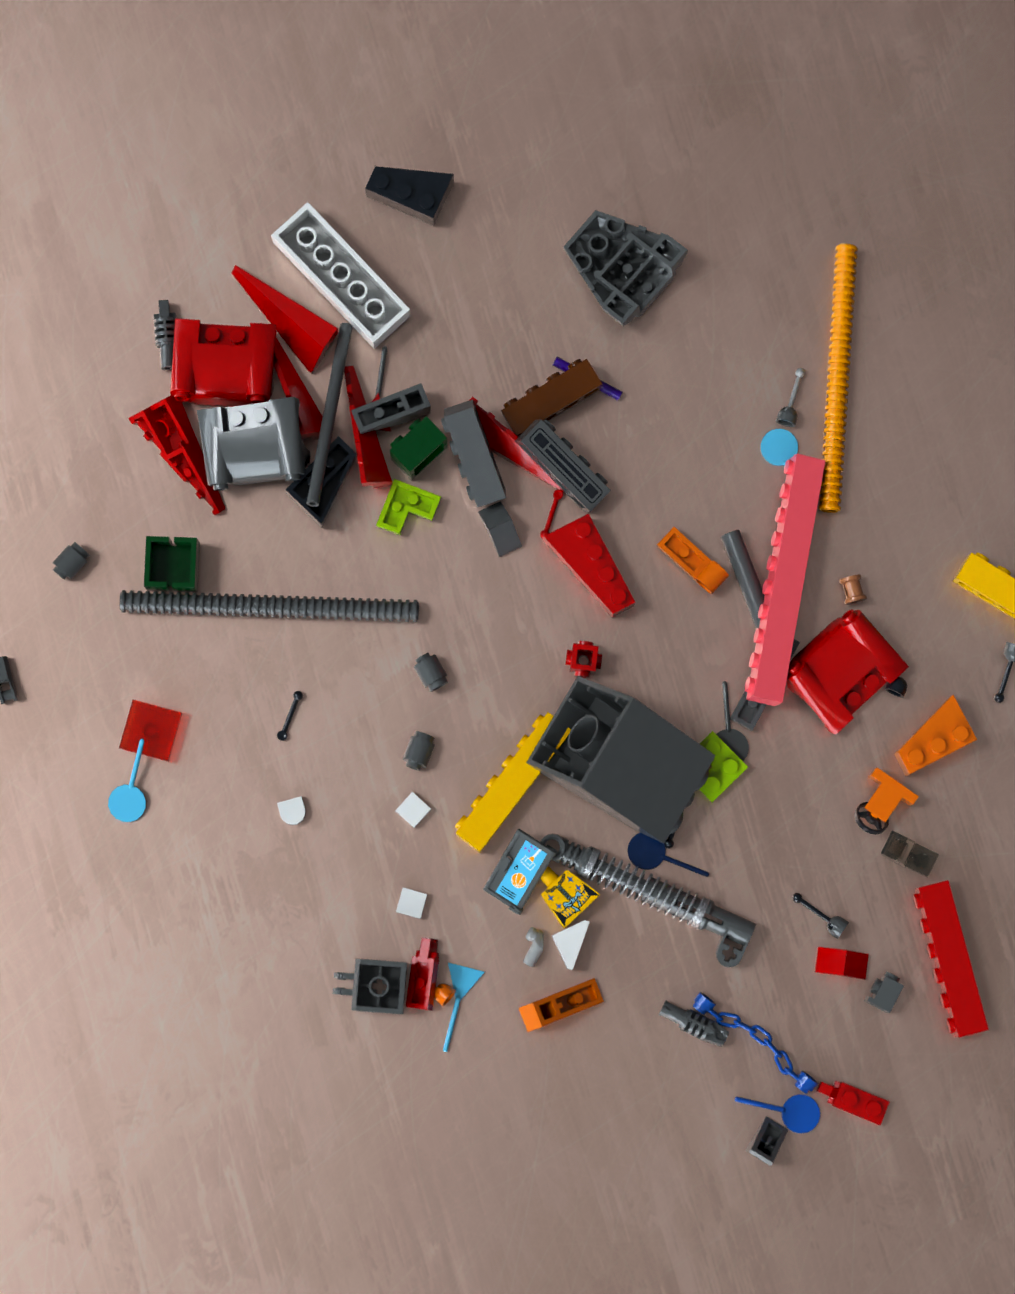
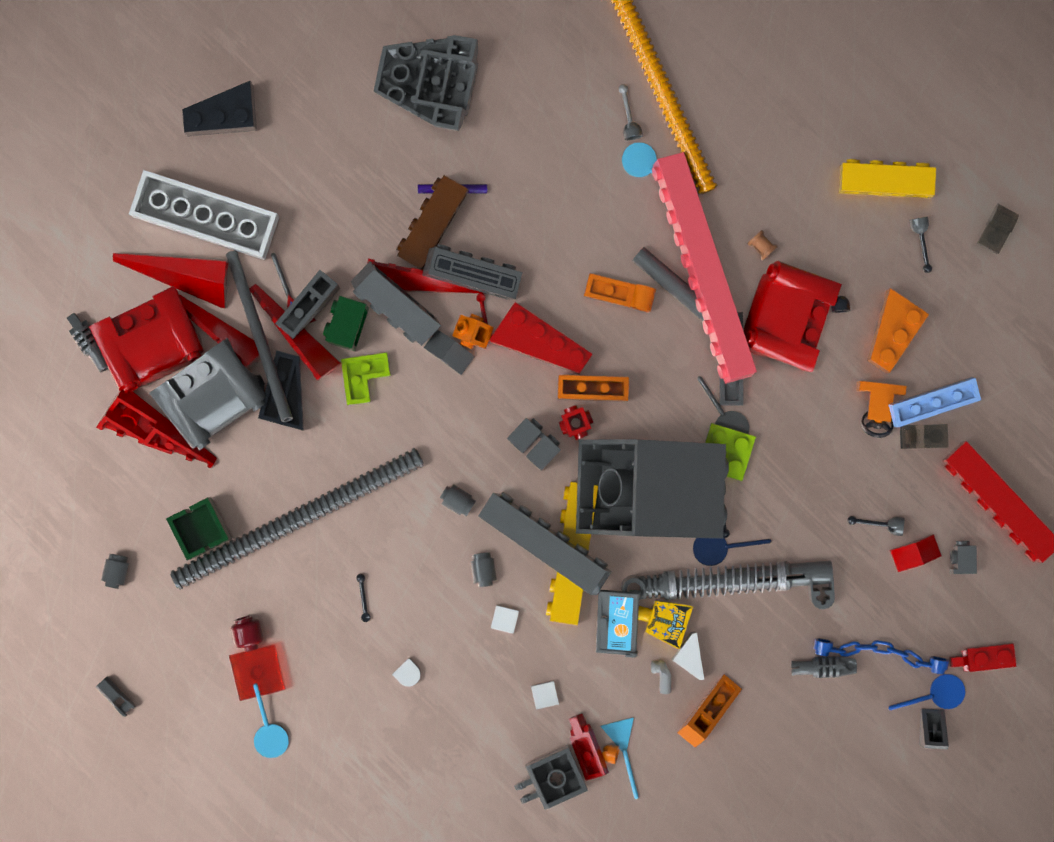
camera: 20 degrees left, 5 degrees up
none -> dark red head [231,615,264,652]
none -> orange brick [452,314,494,349]
none -> dark grey brick [478,492,612,595]
none -> dark grey piece [507,418,561,471]
none -> orange brick [558,375,629,402]
none -> light blue plate [888,377,981,428]

